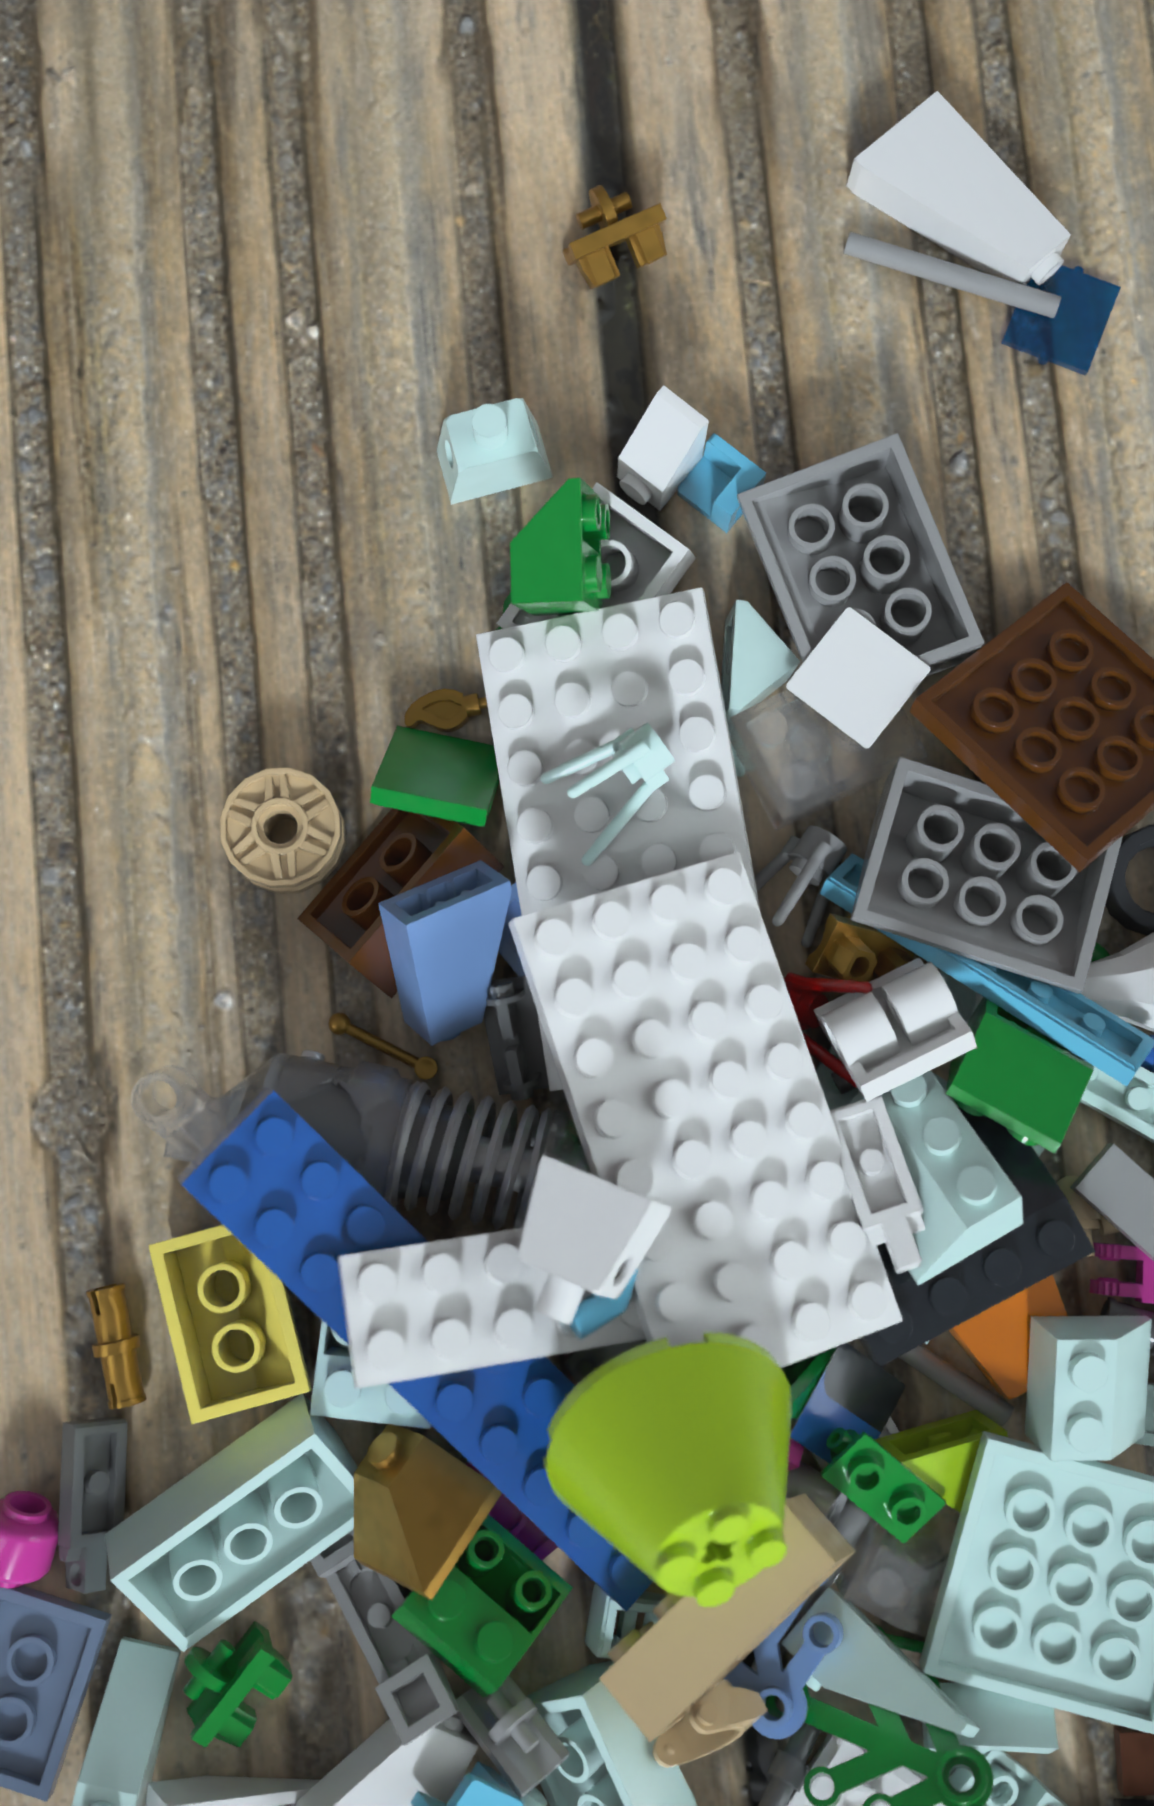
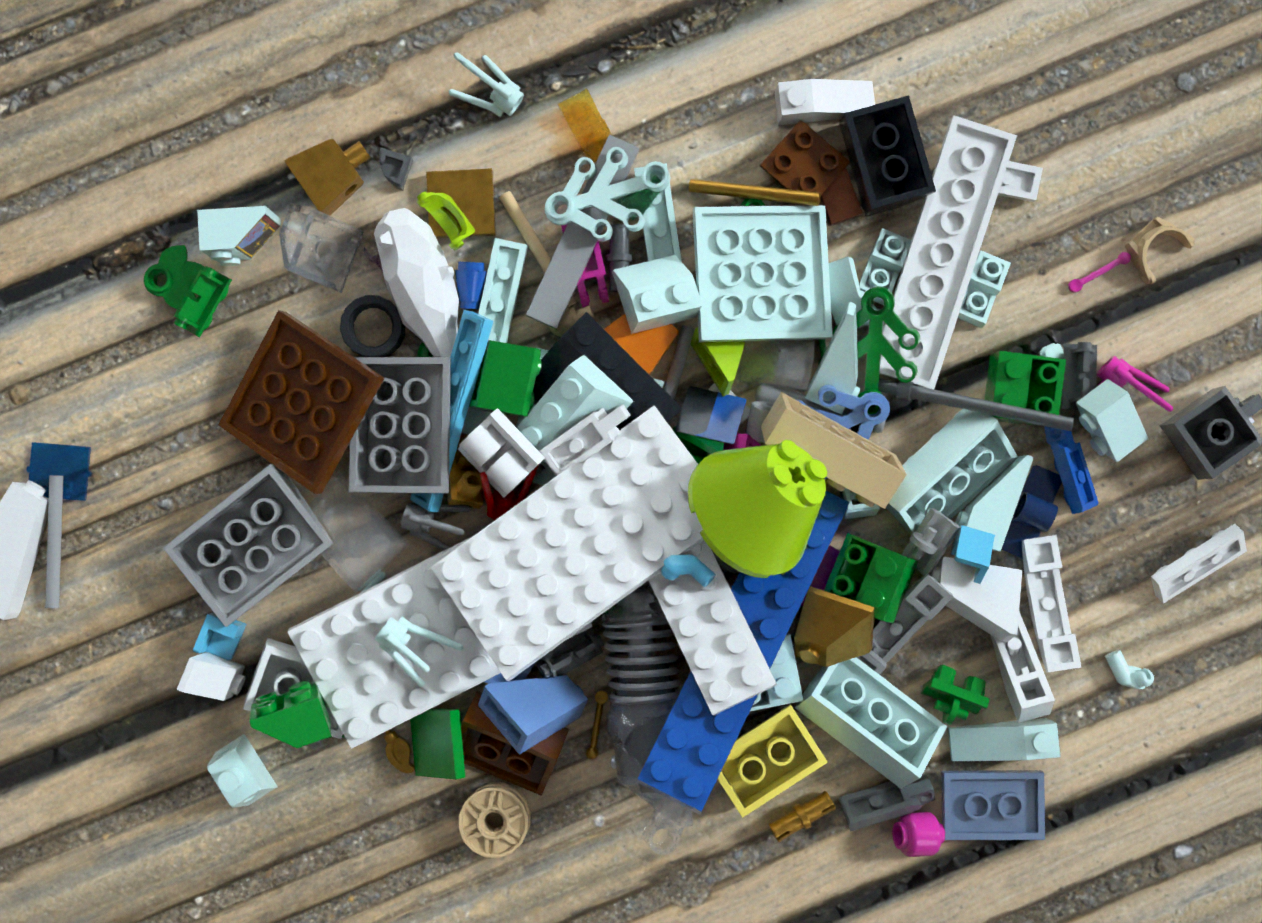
camera: 110 degrees left, 5 degrees up
white torso [518,1155,671,1325] -> none
pearl gold hips [562,185,667,290] -> none
tan helmet [653,1679,768,1768] -> none
light aqua slope [721,600,800,727] -> none
white sticker [786,607,930,748] -> none
green hinge [820,1427,947,1544] -> none

